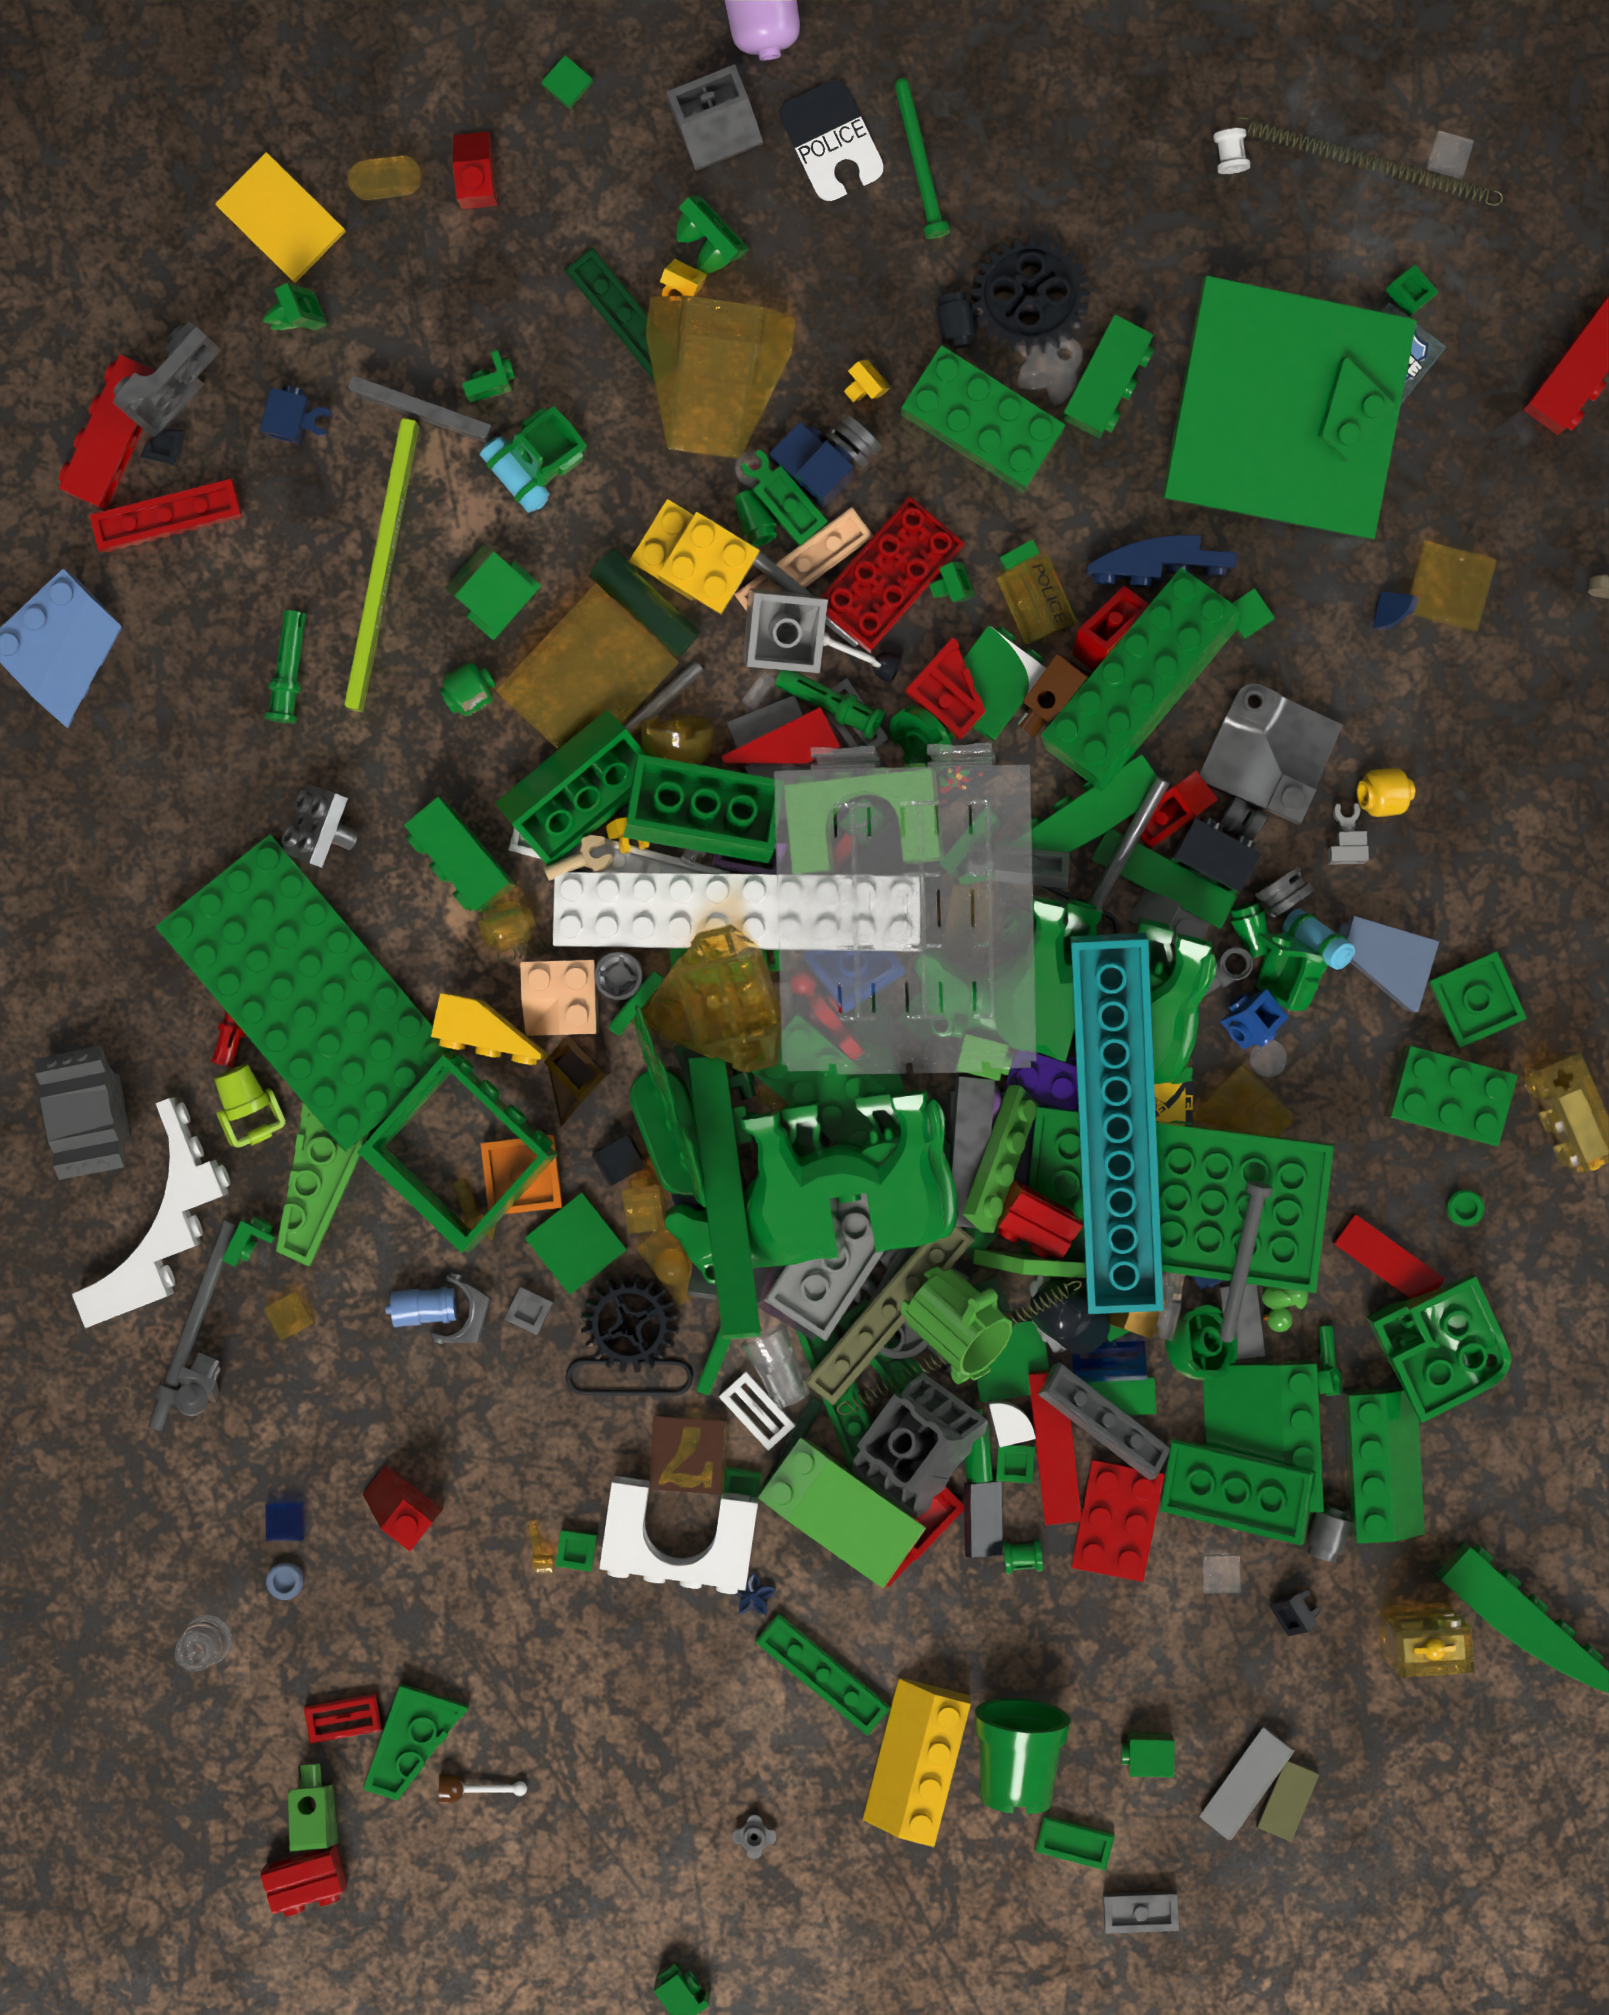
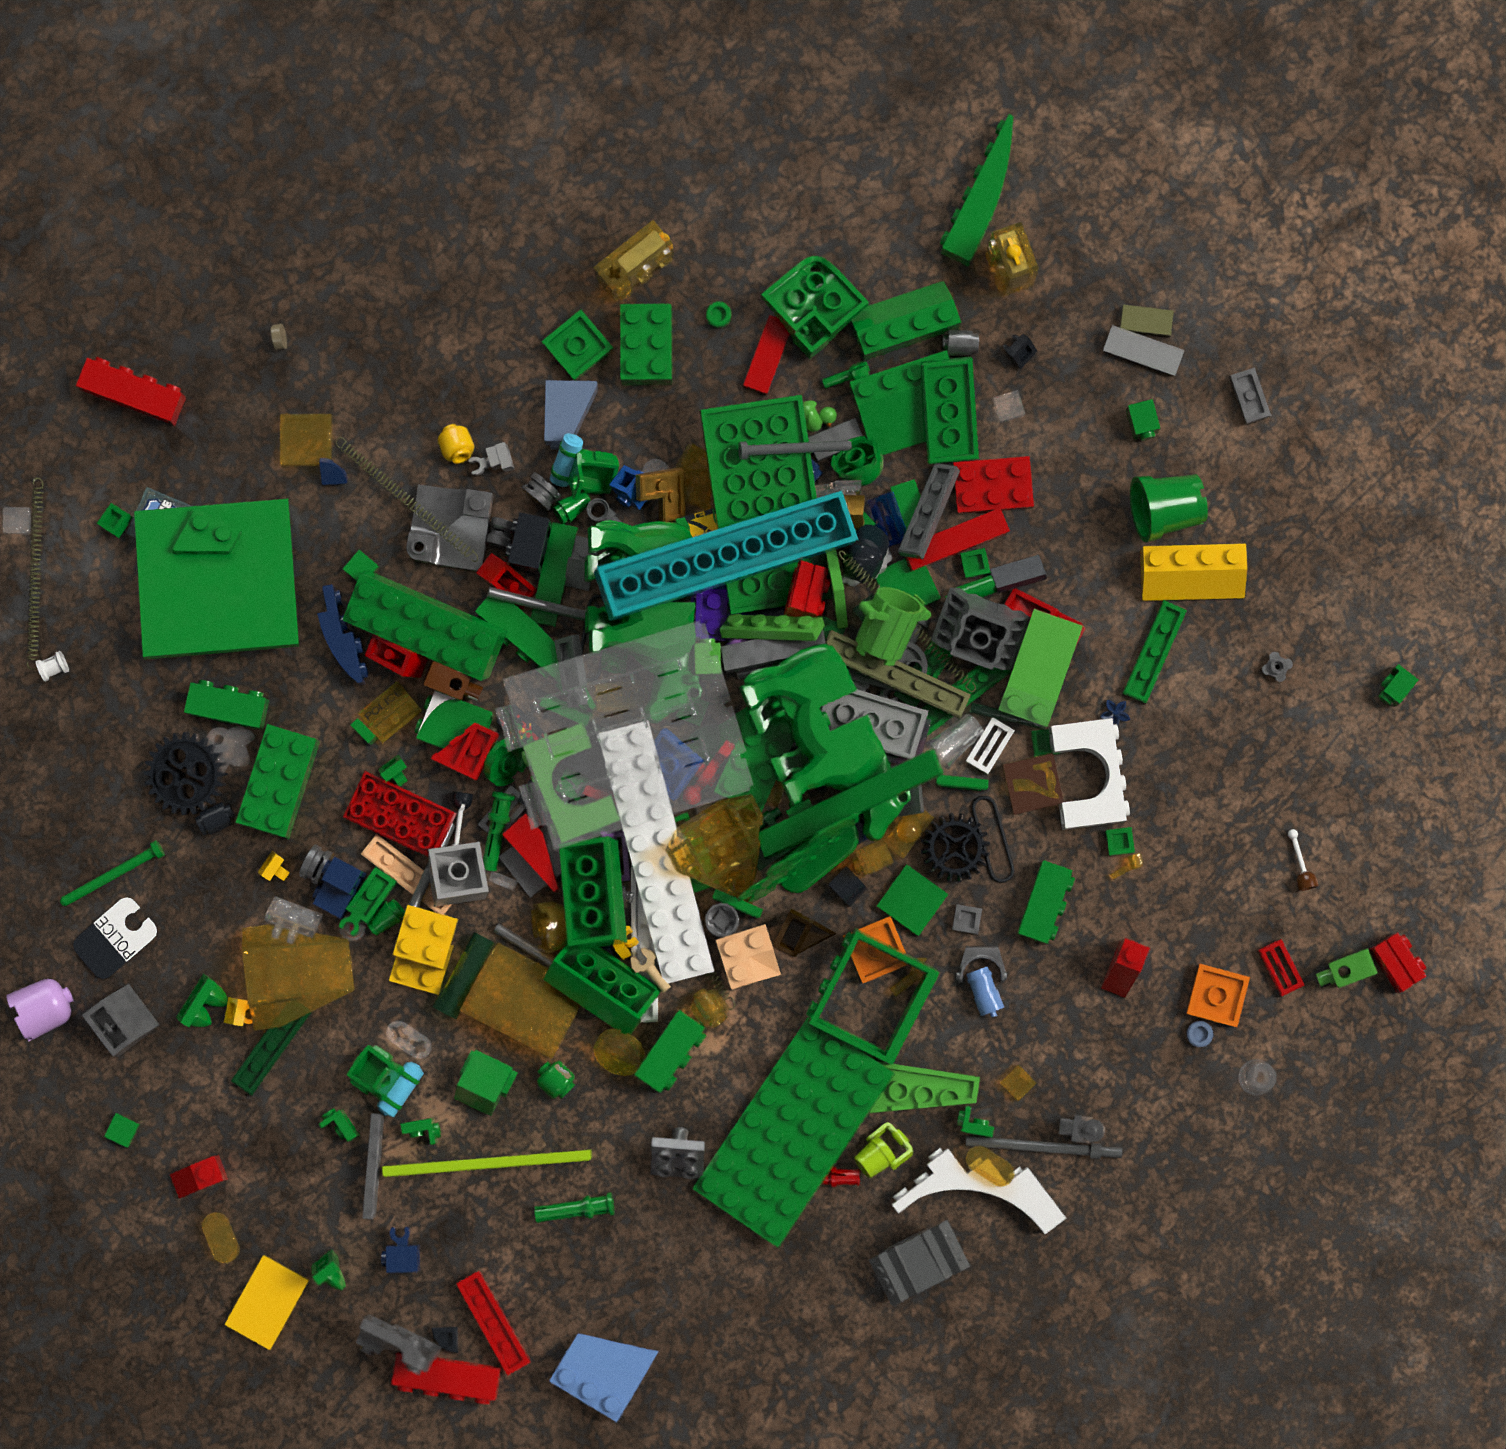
camera: 100 degrees left, 5 degrees down
clear blue tile [265,1502,305,1541] -> none
green wing [363,1683,469,1801] -> none
yellow slope [431,993,548,1065] -> none
white brick [988,1400,1036,1447] -> none
green bush [1003,1539,1043,1575] -> none
green tile [1034,1814,1115,1871] -> none
none -> clear hinge [264,896,323,944]
none -> olive piece [336,437,478,562]
none -> clear beam [386,1021,432,1059]
none -> green bracket [401,1117,441,1145]
none -> clear yellow tile [593,1029,644,1076]
none -> pearl gold tile [635,468,685,522]
none -> clear yellow tile [966,1146,1014,1187]
none -> green brick [1017,860,1075,945]
none -> orange plate [1186,964,1250,1027]

